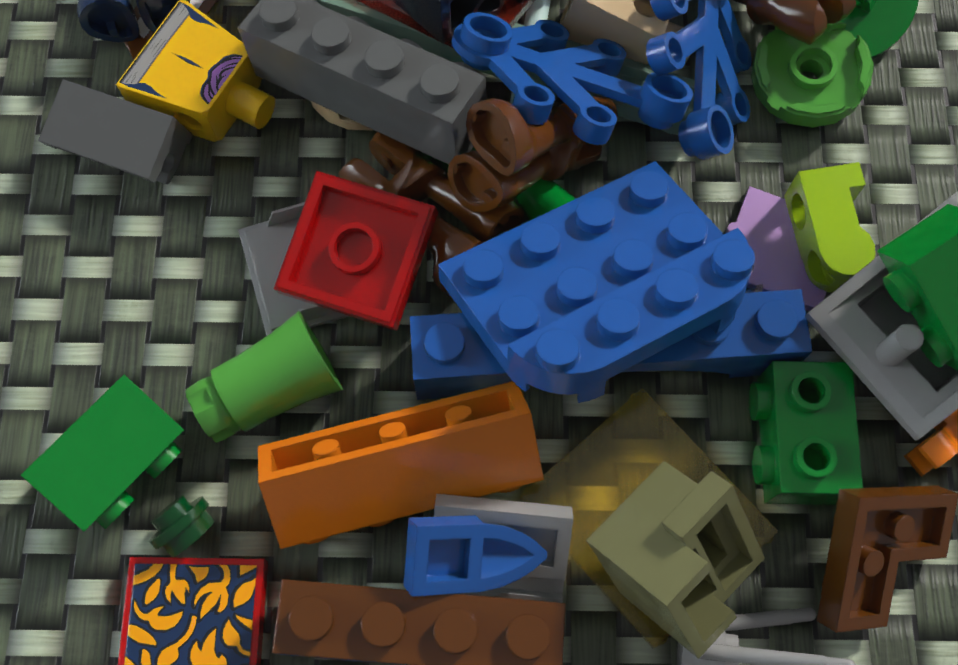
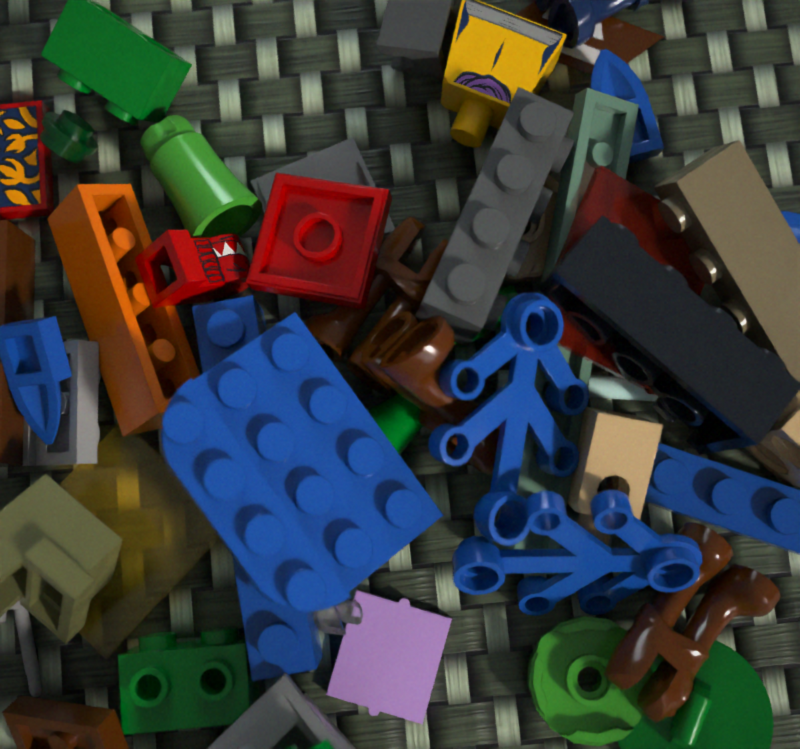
camera: 85 degrees right, 10 degrees up
lime leg [784,162,876,292] -> none
none -> red leg [134,230,250,308]

